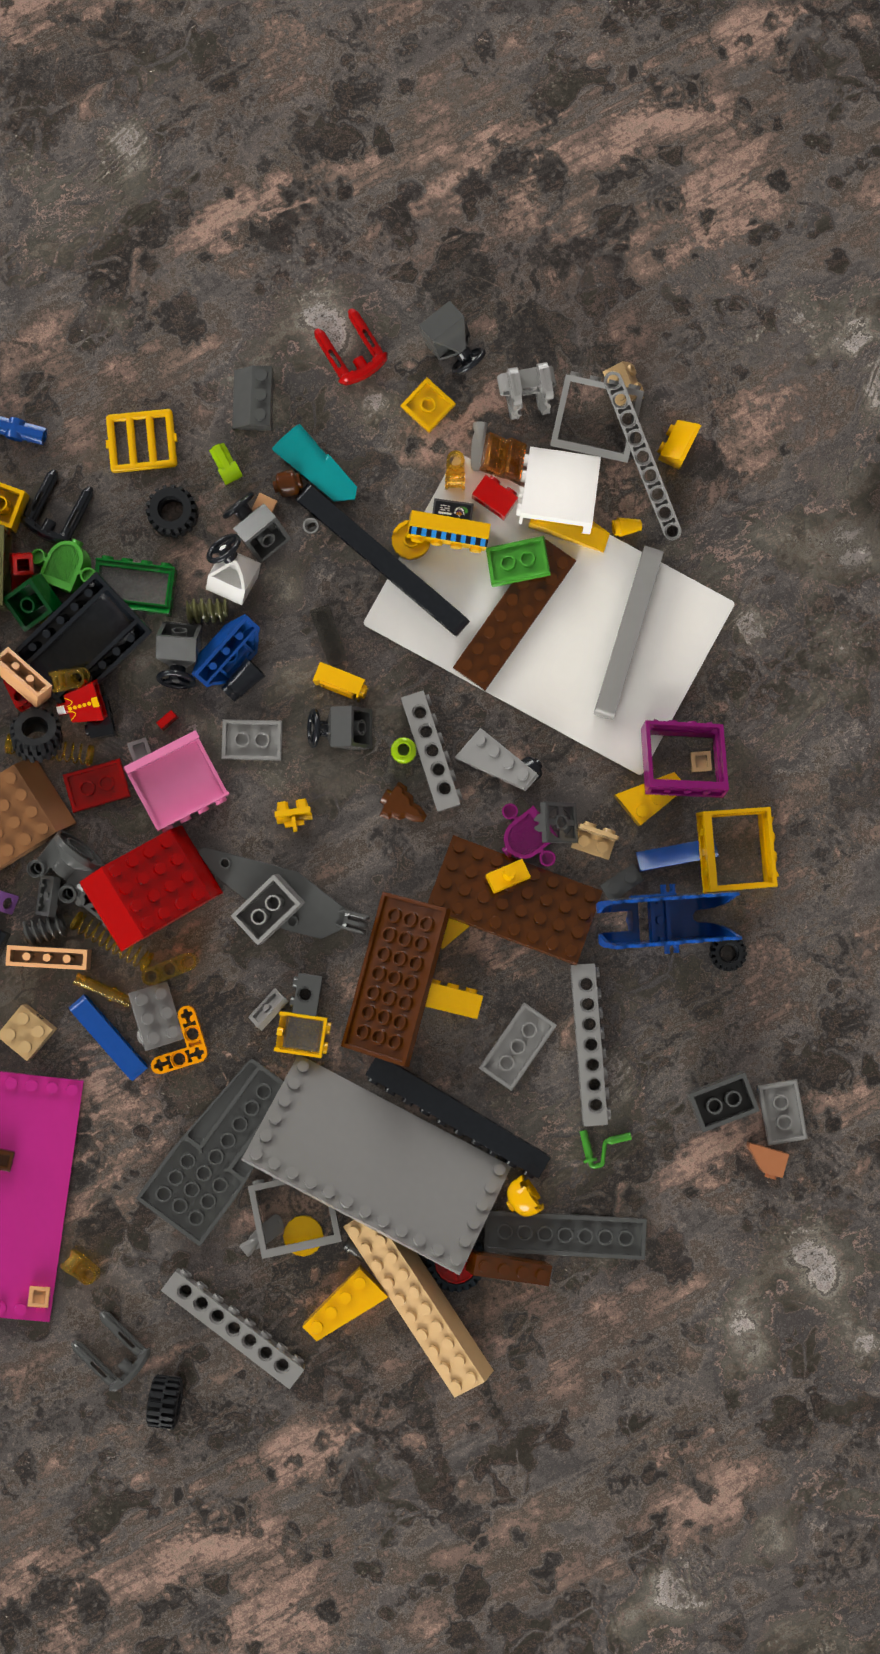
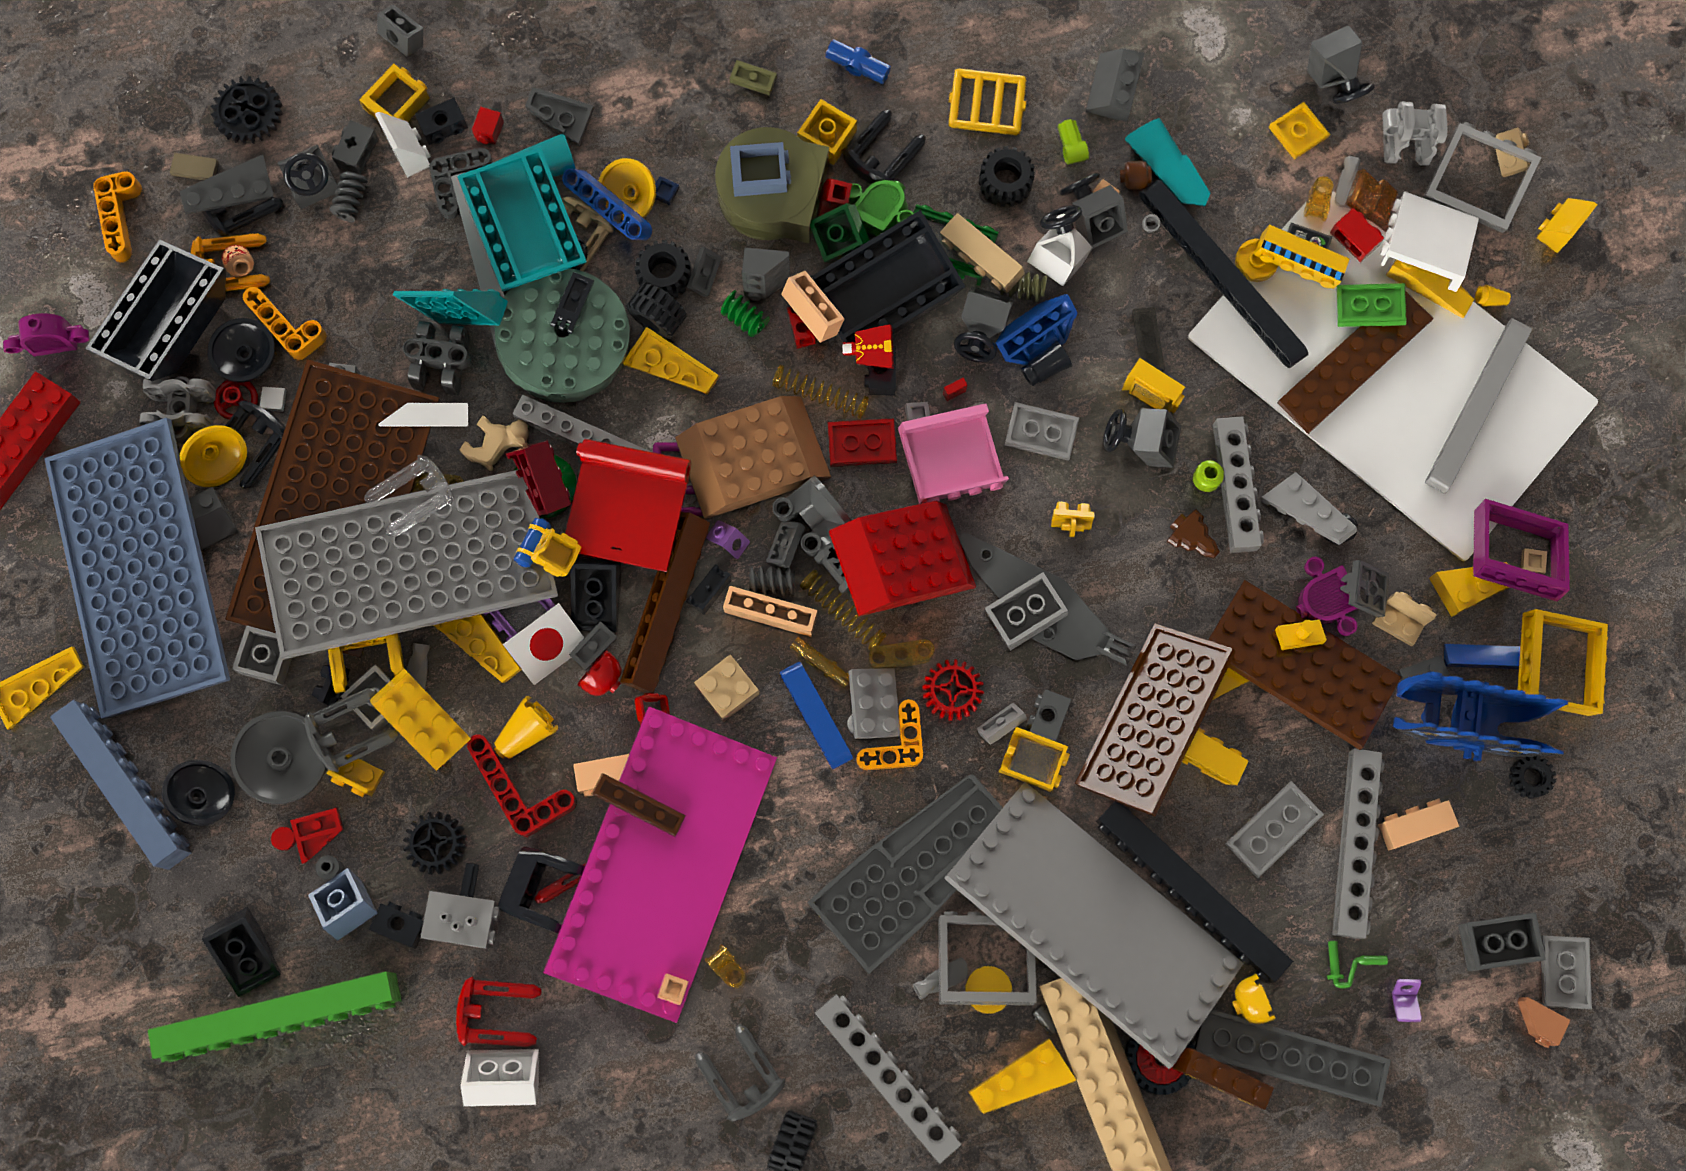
camera: 10 degrees right, 10 degrees down
black tyre [9,708,63,763] -> none
clear yellow piece [48,667,90,693] -> none
red piece [314,308,388,385] -> none
light grey beam [604,371,682,540] -> none
none -> red gear [922,659,984,721]
none -> tan brick [940,213,1025,293]
none -> light nougat brick [1378,798,1459,851]
none -> medium lavender bracket [1392,979,1421,1022]

